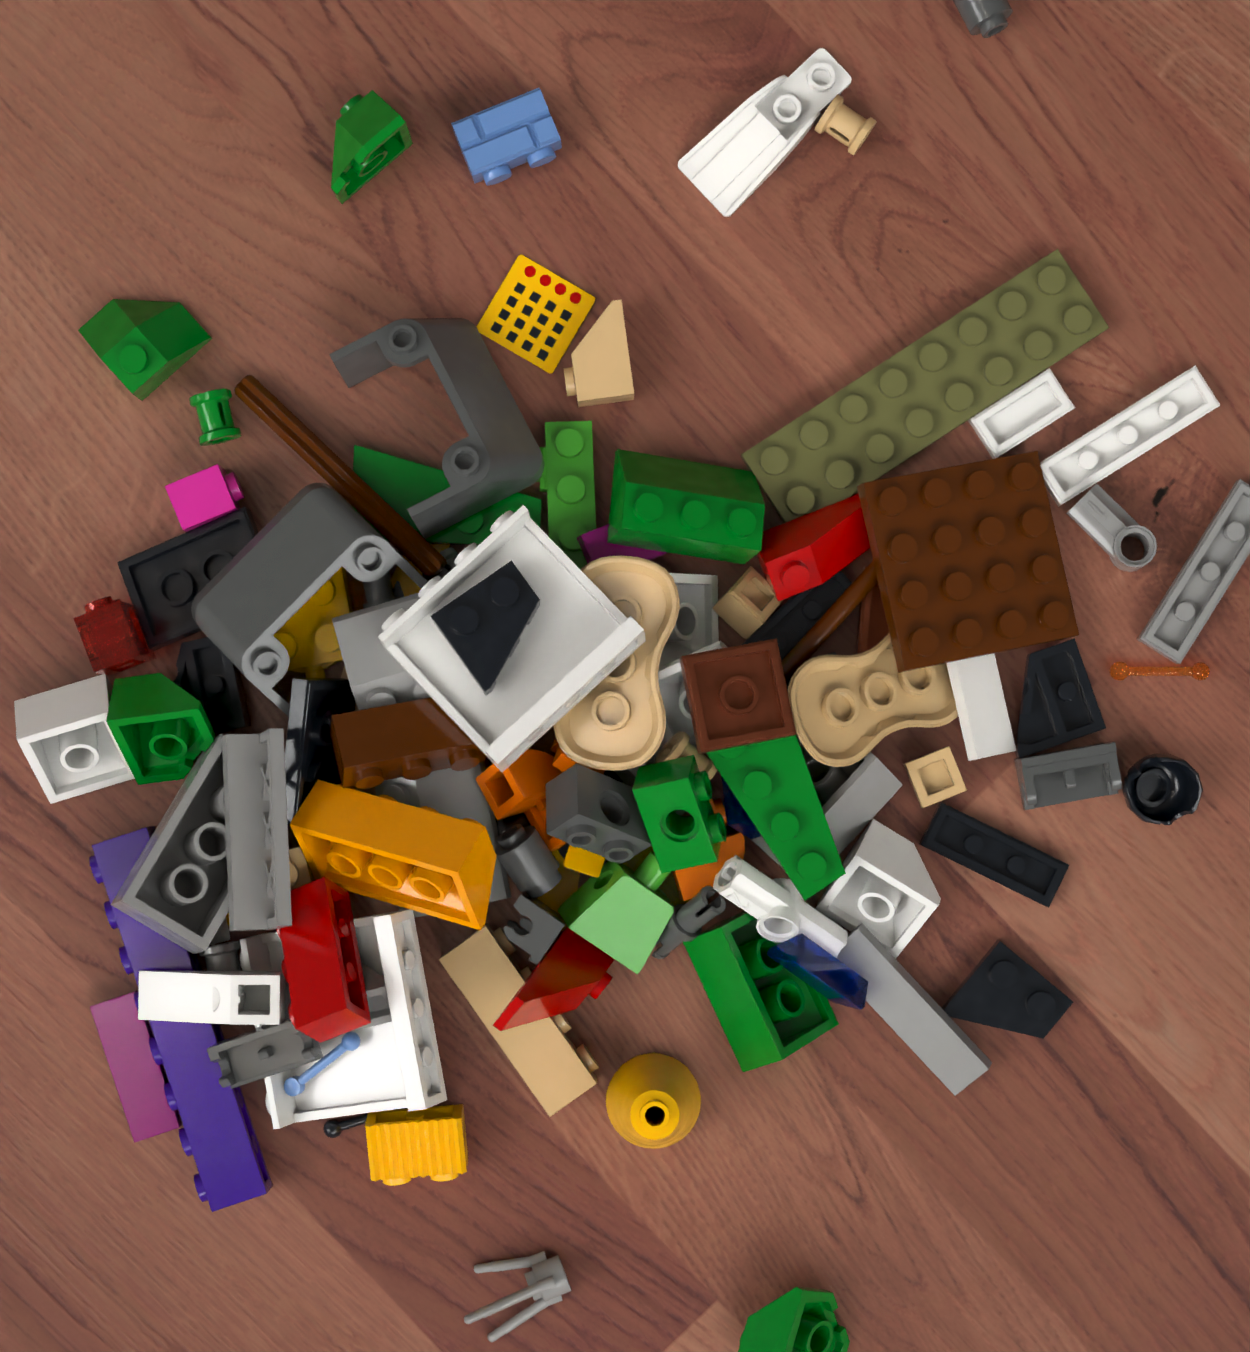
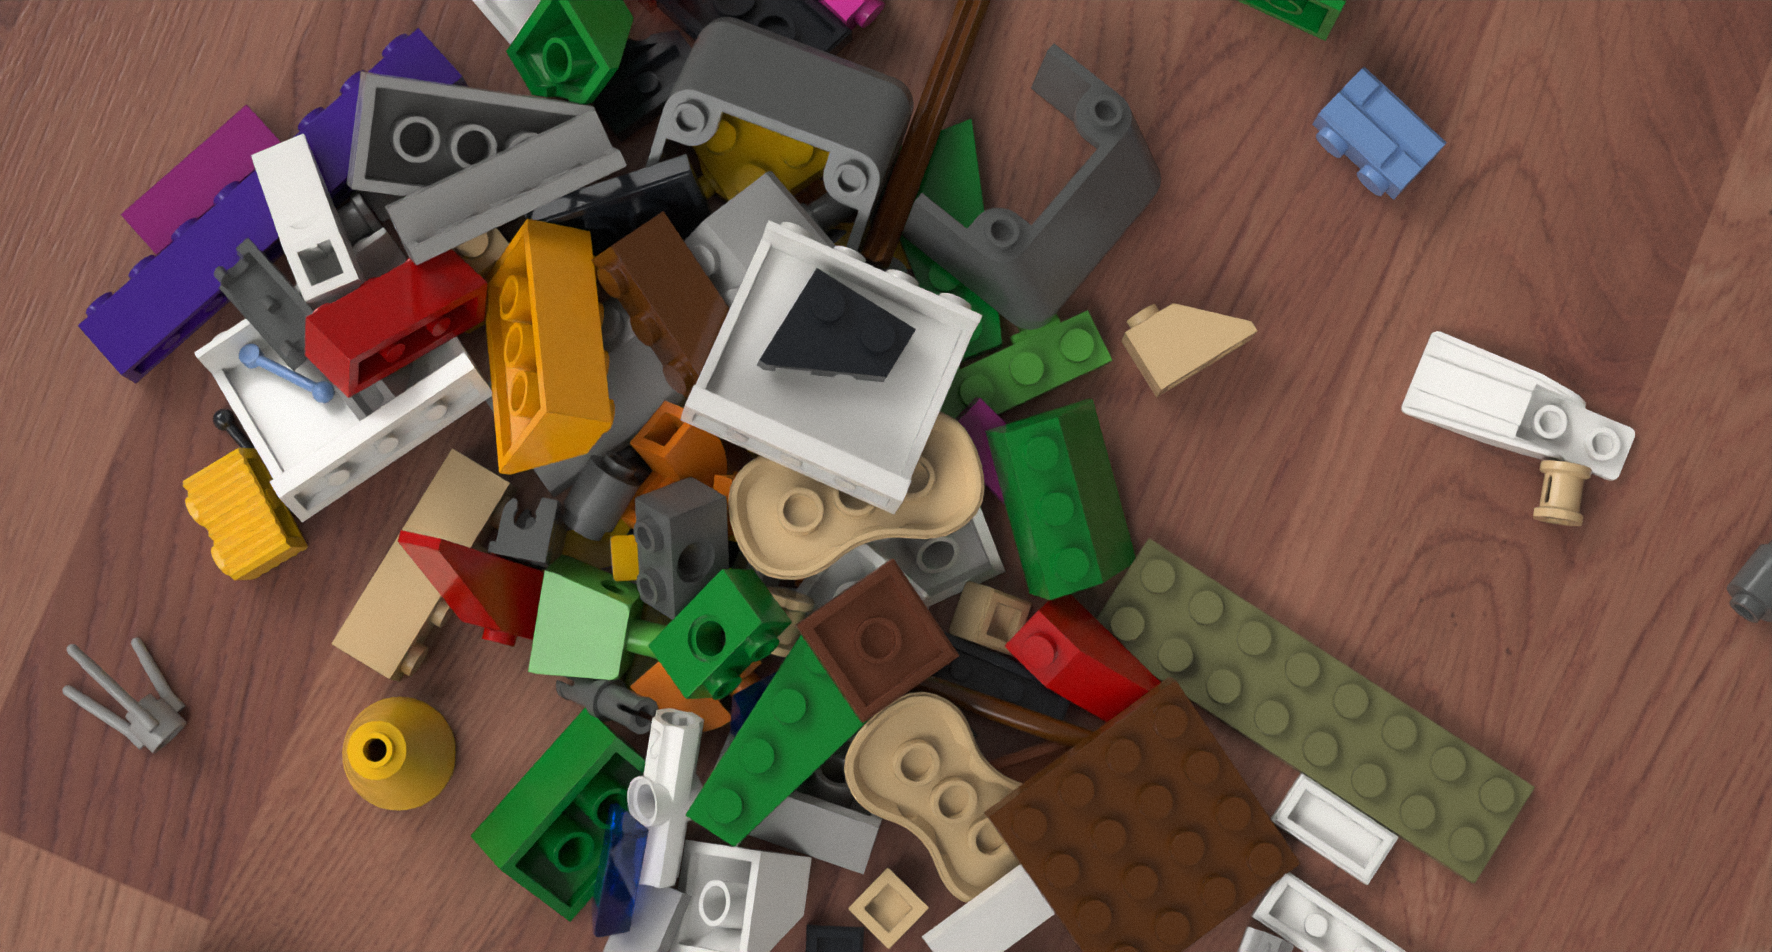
camera: 75 degrees right, 5 degrees down
yellow sticker [477,255,595,374] -> none

